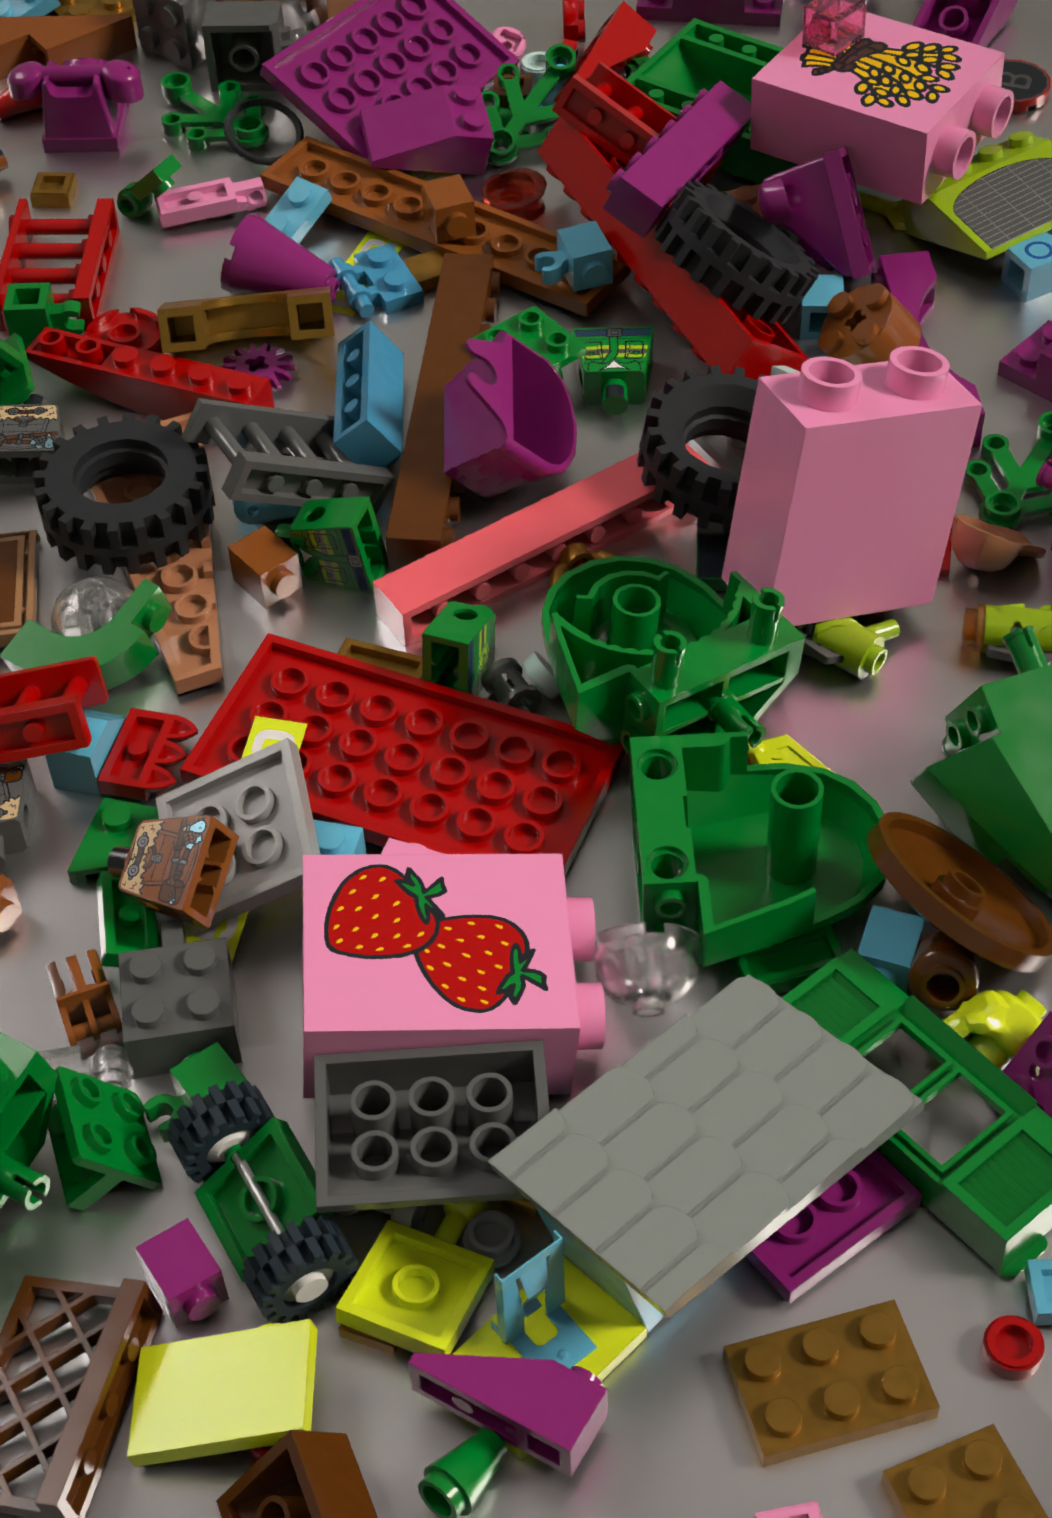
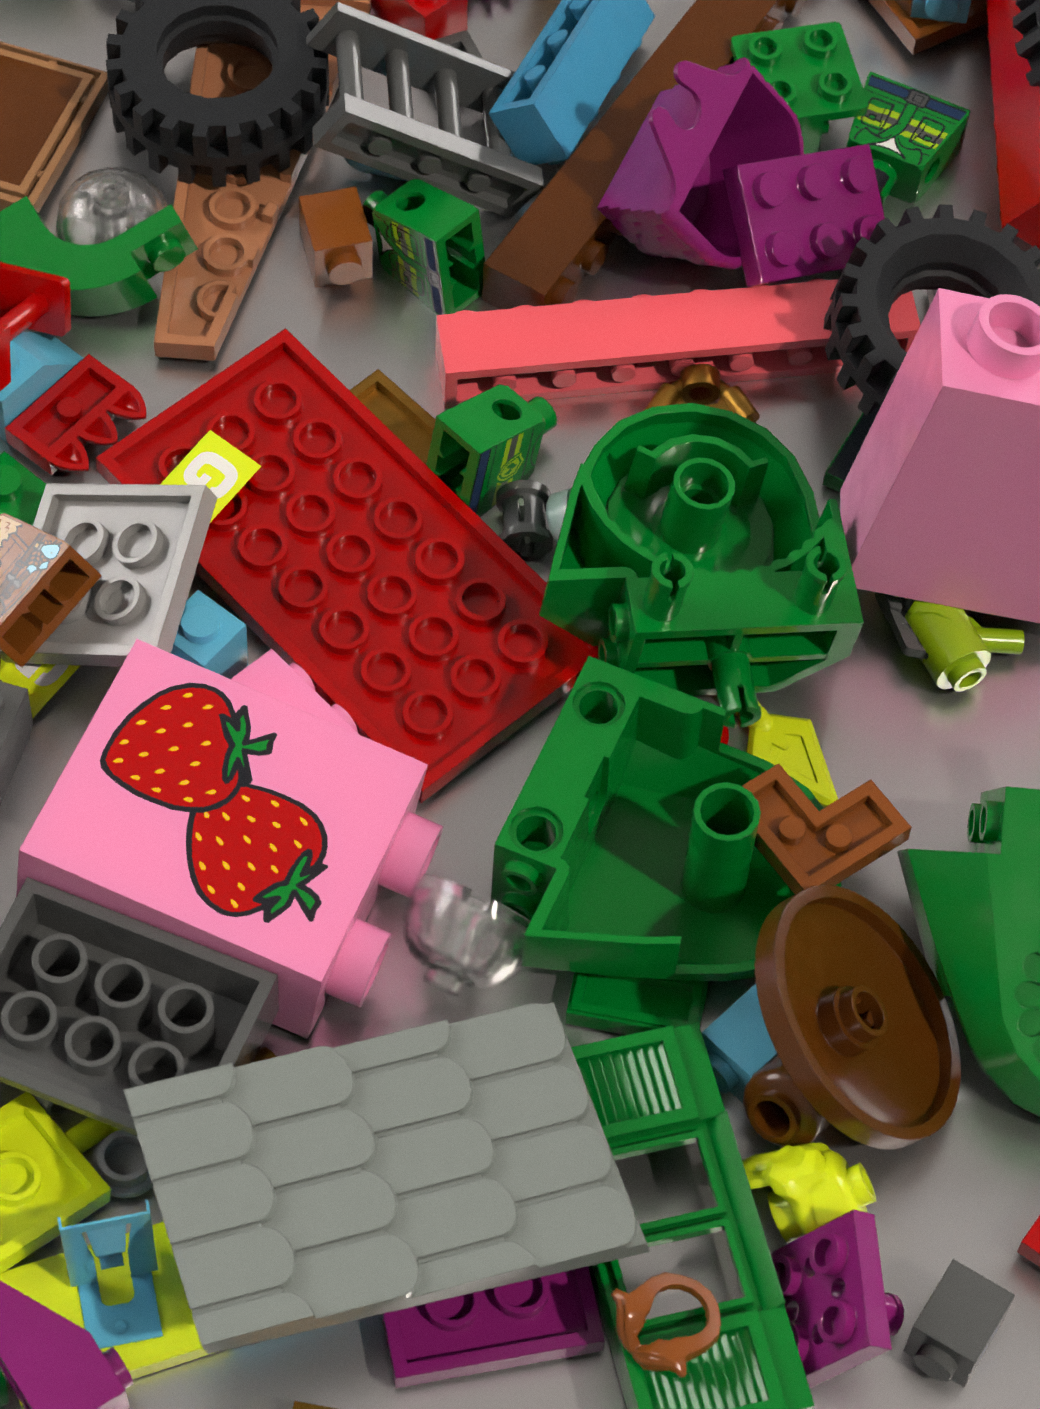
camera: 20 degrees right, 10 degrees up
none -> dark orange piece [611,1272,721,1378]
none -> magenta plate [723,144,885,287]
none -> dark orange plate [742,763,912,894]

